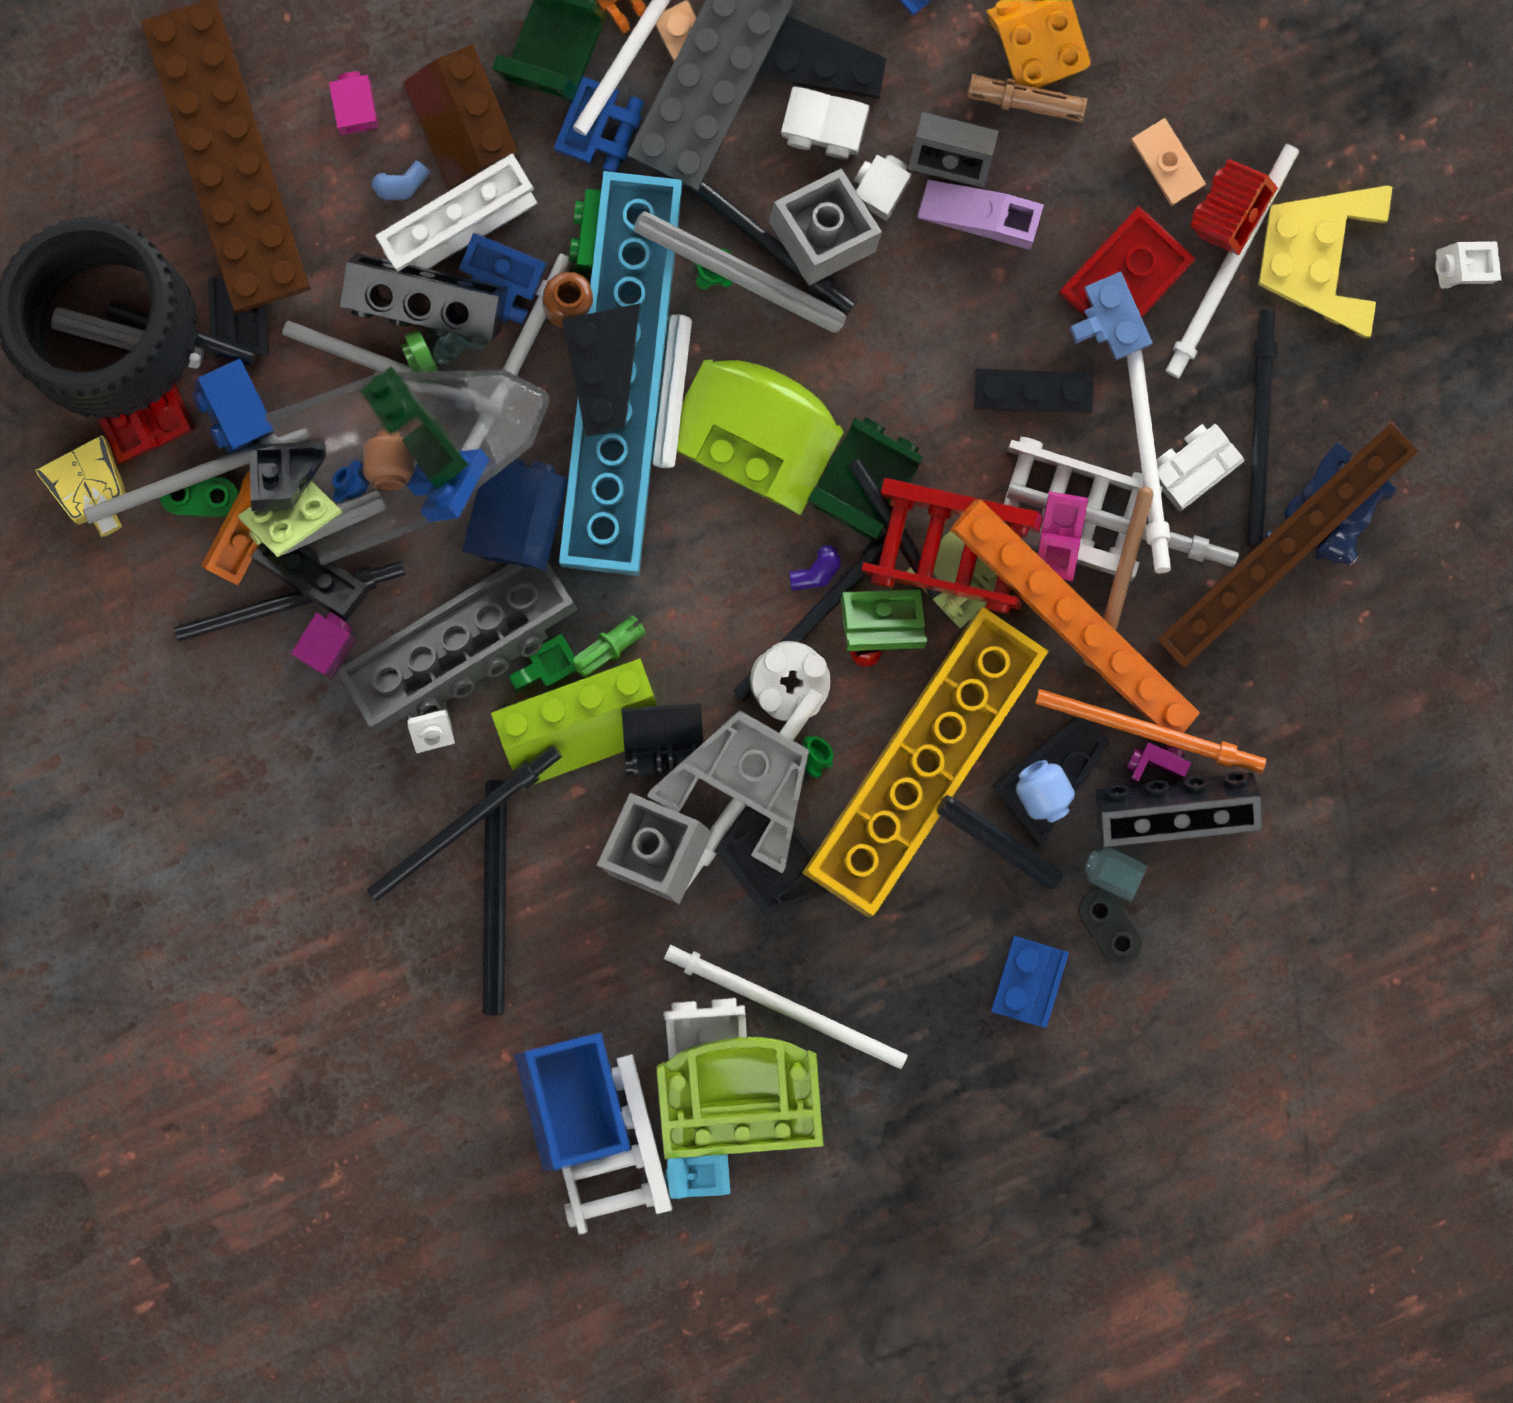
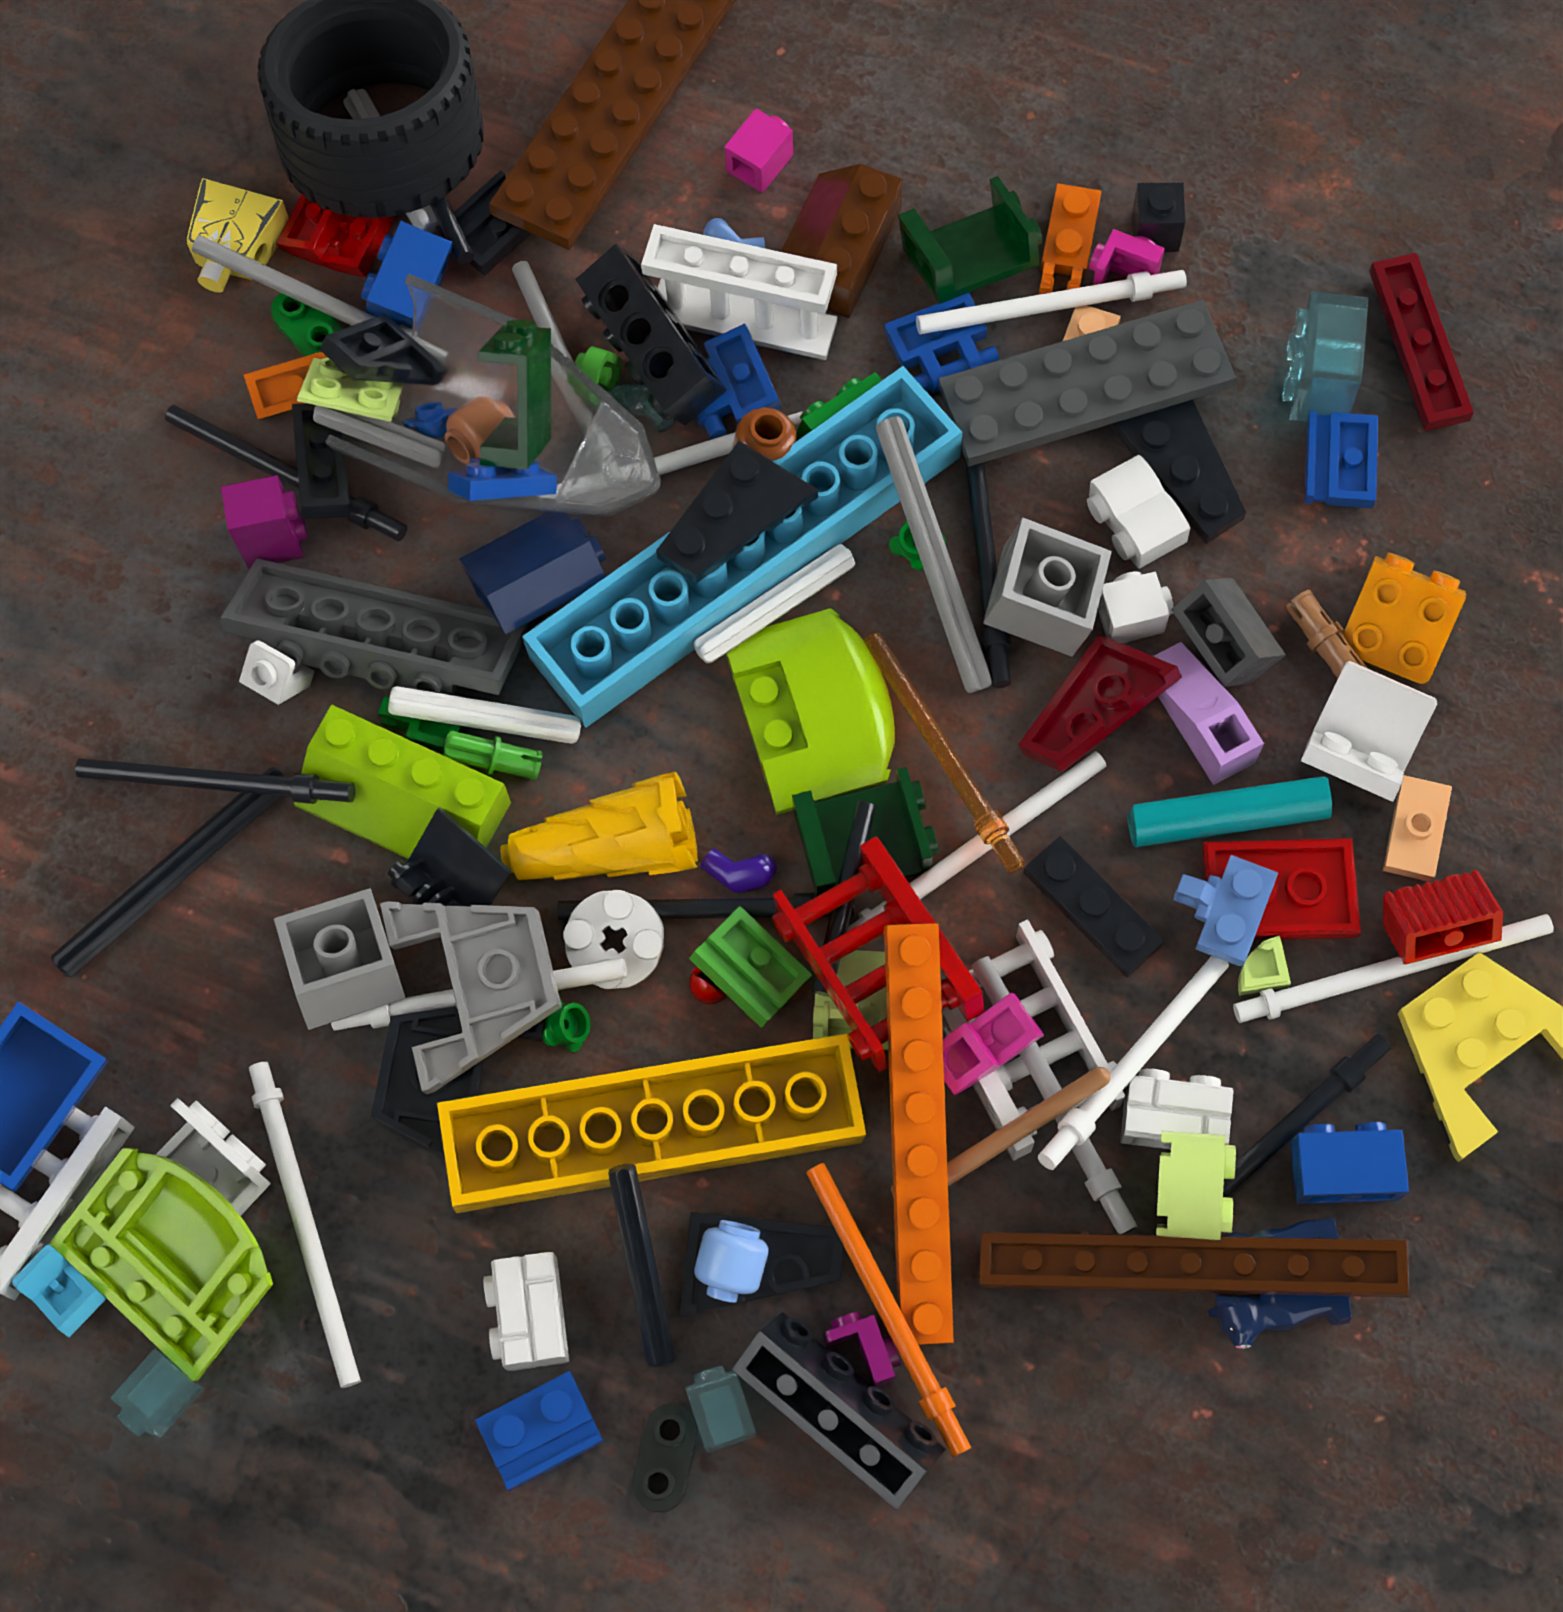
camera: 50 degrees right, 15 degrees down
none -> clear light blue brick [110,1349,204,1438]
none -> white axle [388,686,581,744]
none -> white brick [483,1252,570,1371]
none -> yellow cone [500,772,698,880]
none -> white bar [847,751,1106,932]
none -> clear orange bar [864,632,1025,873]
none -> dark red wing [1018,634,1182,772]
none -> teal brick [1126,776,1332,848]
none -> yellowish green brick [1156,1131,1236,1240]
none -> yellowish green tile [1238,936,1291,996]
none -> blue brick [1290,1122,1409,1204]
none -> white bracket [1301,661,1437,802]

